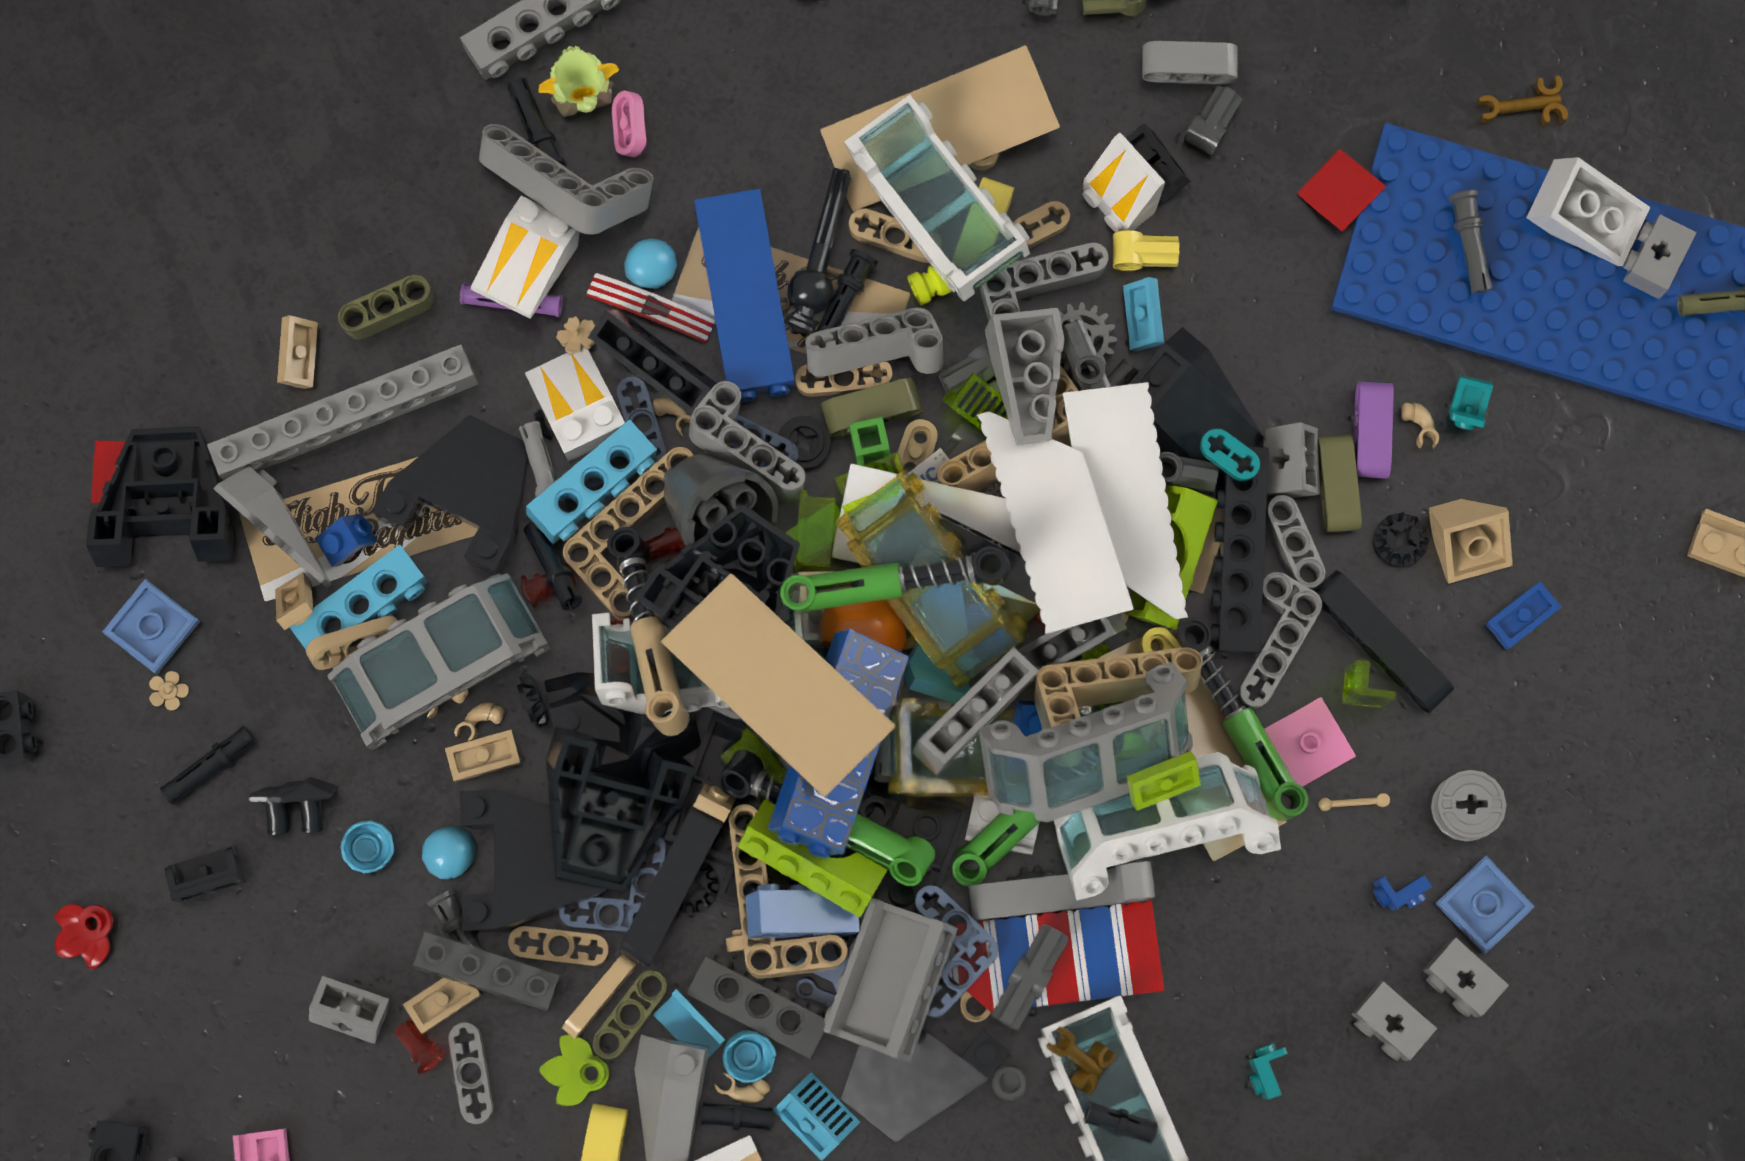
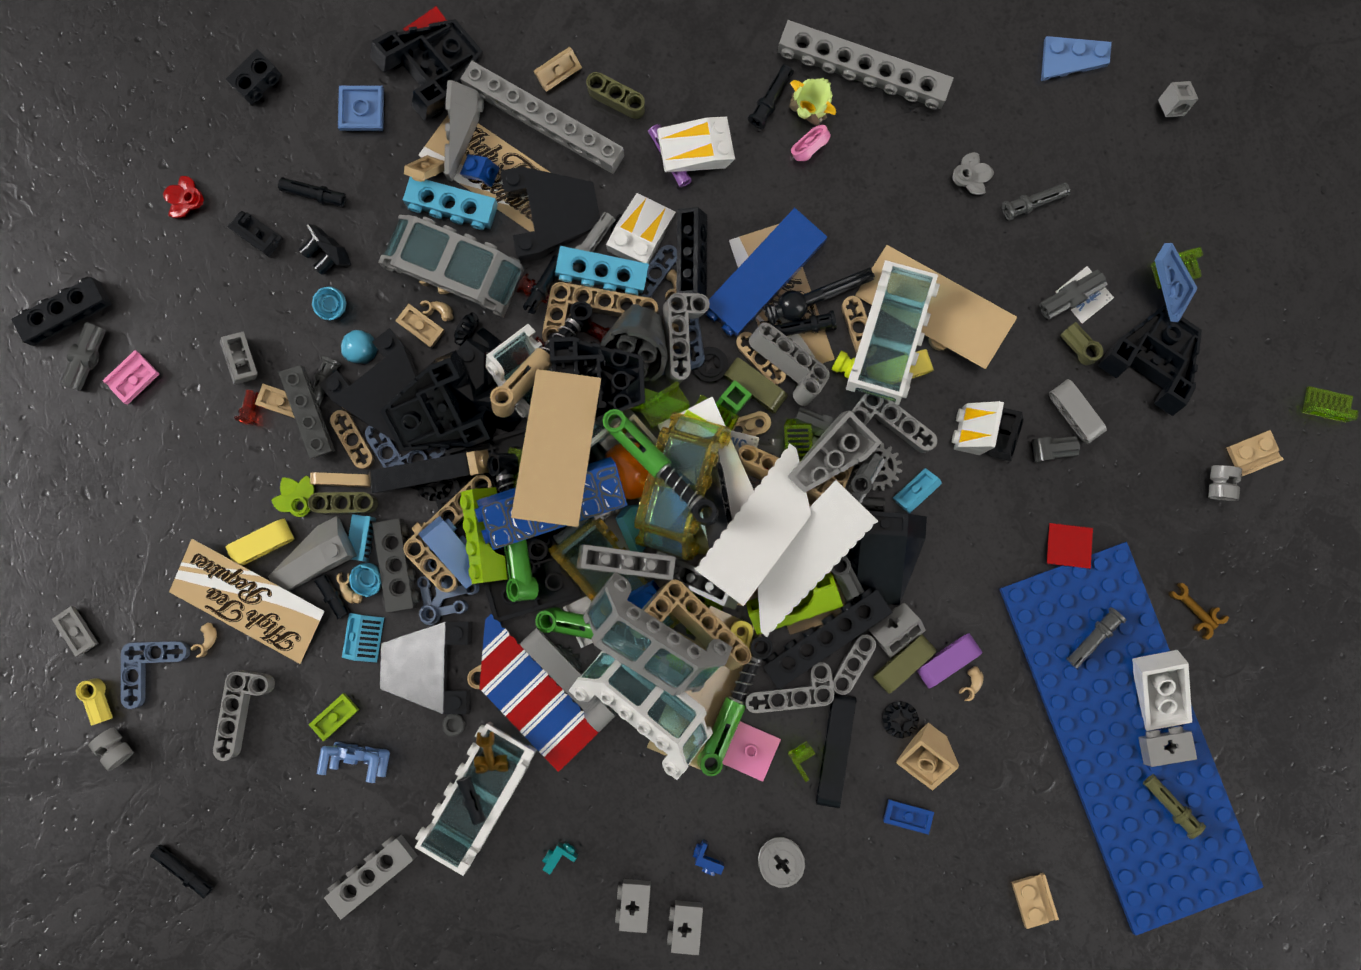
camera: 55 degrees right, 5 degrees up
tan plant [149,671,189,711] -> none
tan beam [306,616,403,670] -> none
light grey beam [448,1023,494,1124] -> none
light grey beam [479,124,654,234] -> none
tan plant [556,316,595,354] -> none
sticker [586,273,715,343] -> none
medium azure hair [624,238,677,289] -> none
light grey panel [824,898,958,1063] -> none
sand blue beam [915,885,998,1018] -> none
dark grey piece [991,923,1069,1031] -> none
tan beam [1013,201,1070,249] -> none
light yellow piece [1113,230,1179,271] -> none
lime plate [1127,751,1201,811] -> none
teal beam [1200,429,1260,481] -> none
tan hinge [1318,793,1390,811] -> none
medium blue plate [1435,855,1535,954] -> none
teal bracket [1448,375,1493,430] -> none

